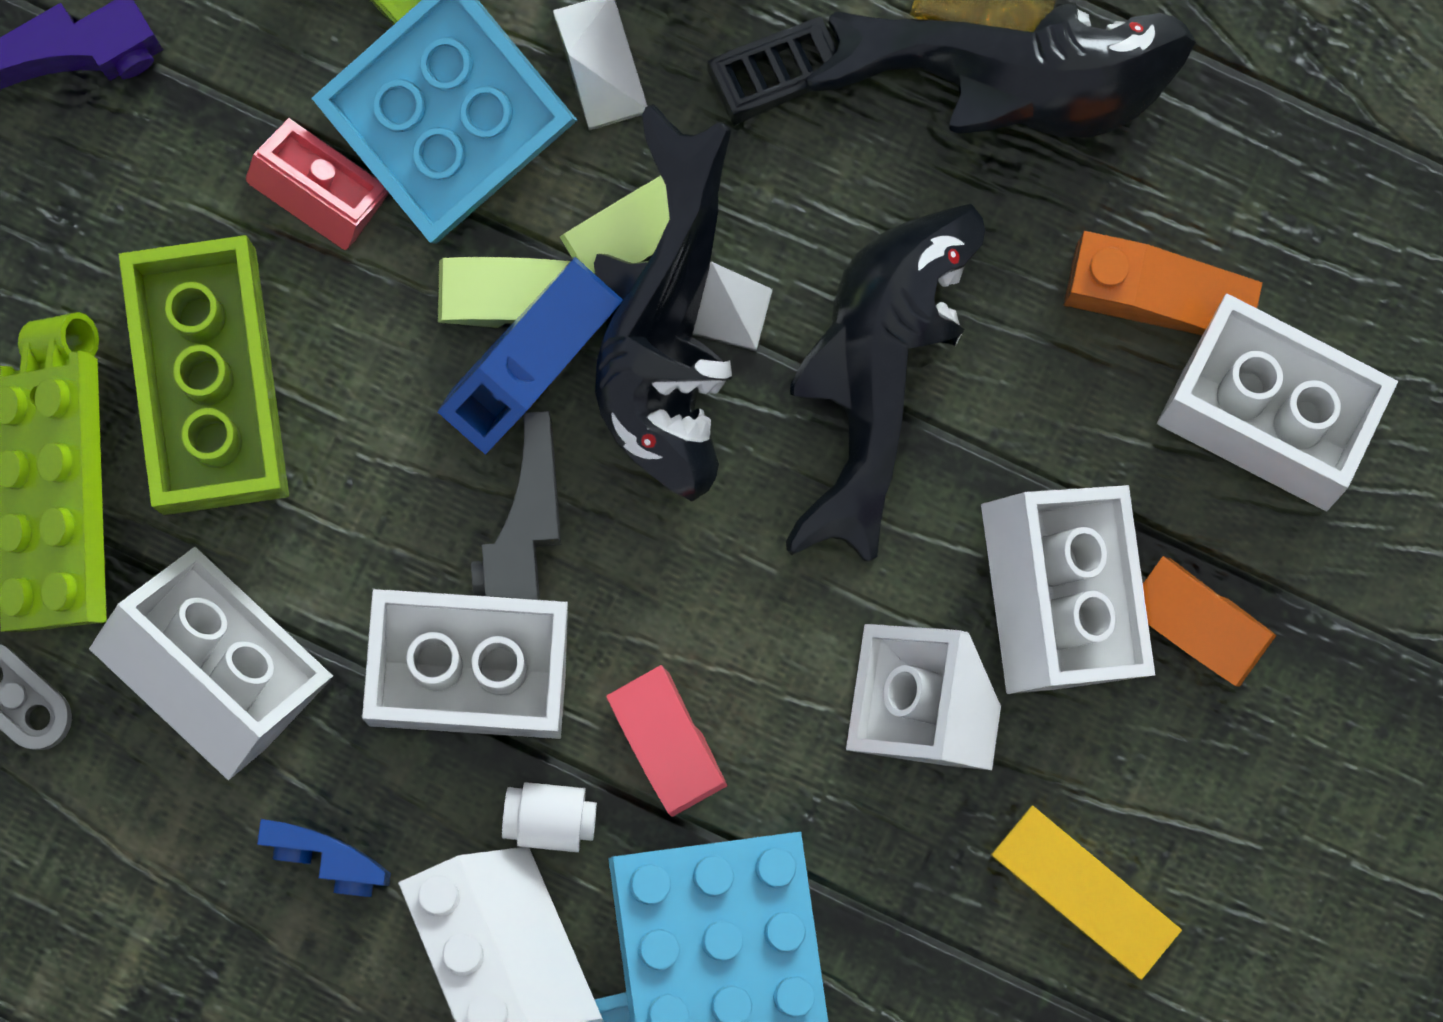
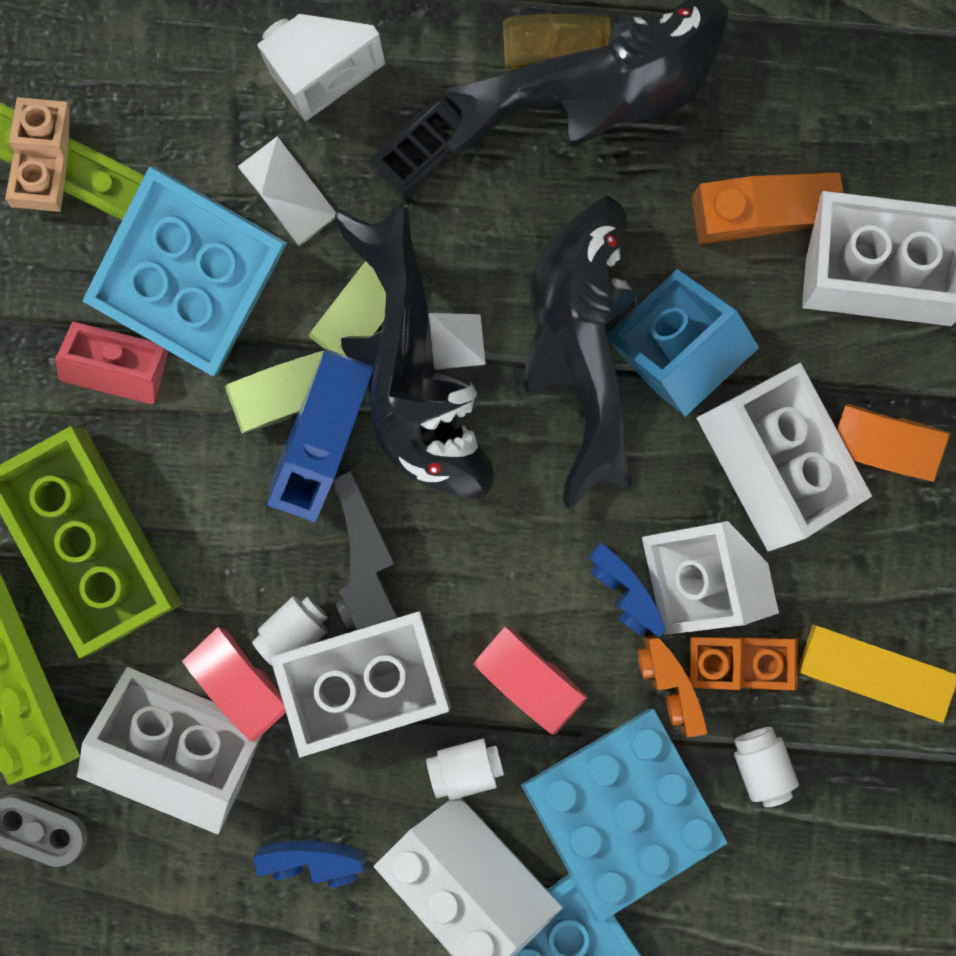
camera: 20 degrees left, 5 degrees up
none -> coral slope [182,627,286,742]
none -> white brick [252,596,328,665]
none -> blue slope [586,542,666,638]
none -> dark azure slope [607,269,759,417]
none -> orange slope [637,634,707,738]
none -> orange slope [690,637,798,690]
none -> white brick [734,727,799,807]

